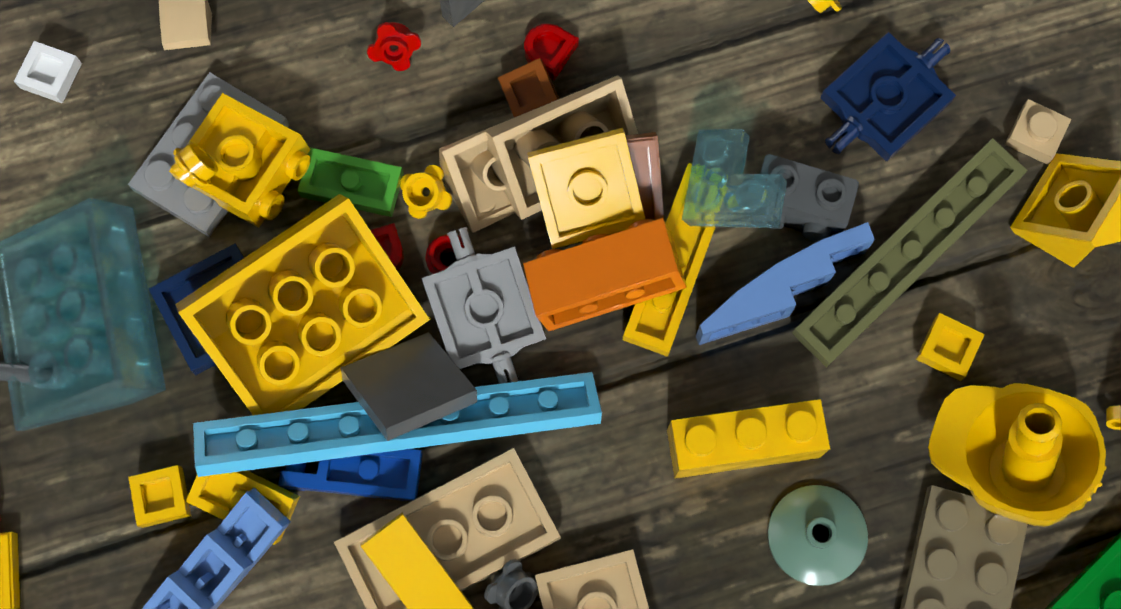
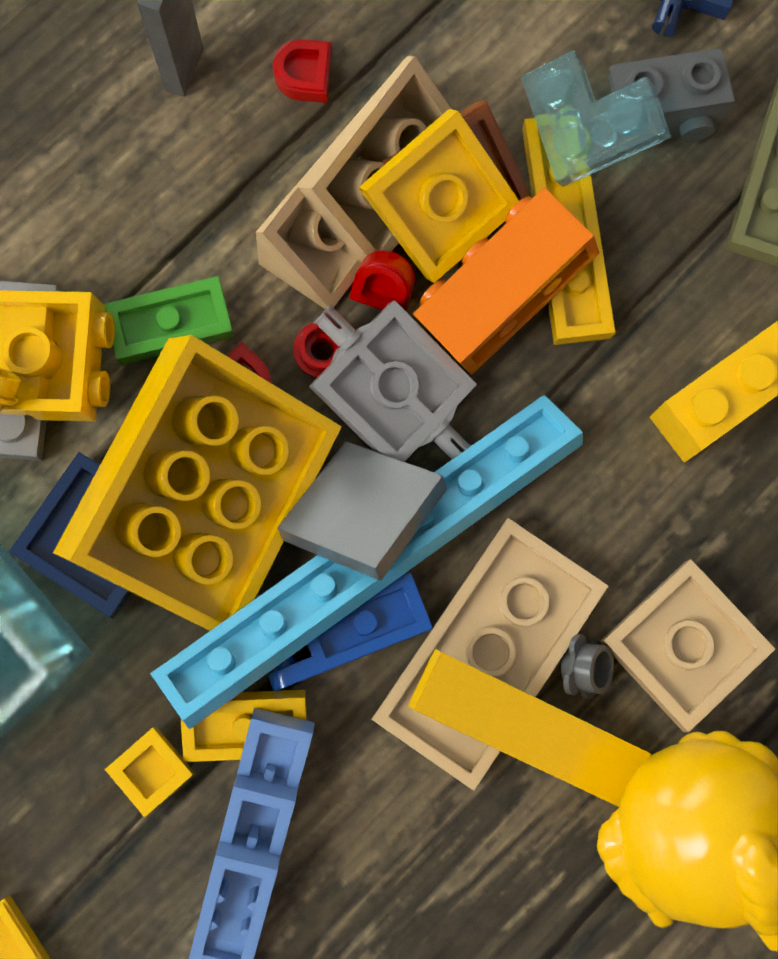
camera: 35 degrees left, 5 degrees up
red plate [367,22,421,71] -> none
yellow plate [400,165,452,219] -> none
dark orange plate [498,58,559,118] -> none
medium blue slope [696,222,875,345] -> none
none -> red tile [349,250,416,311]

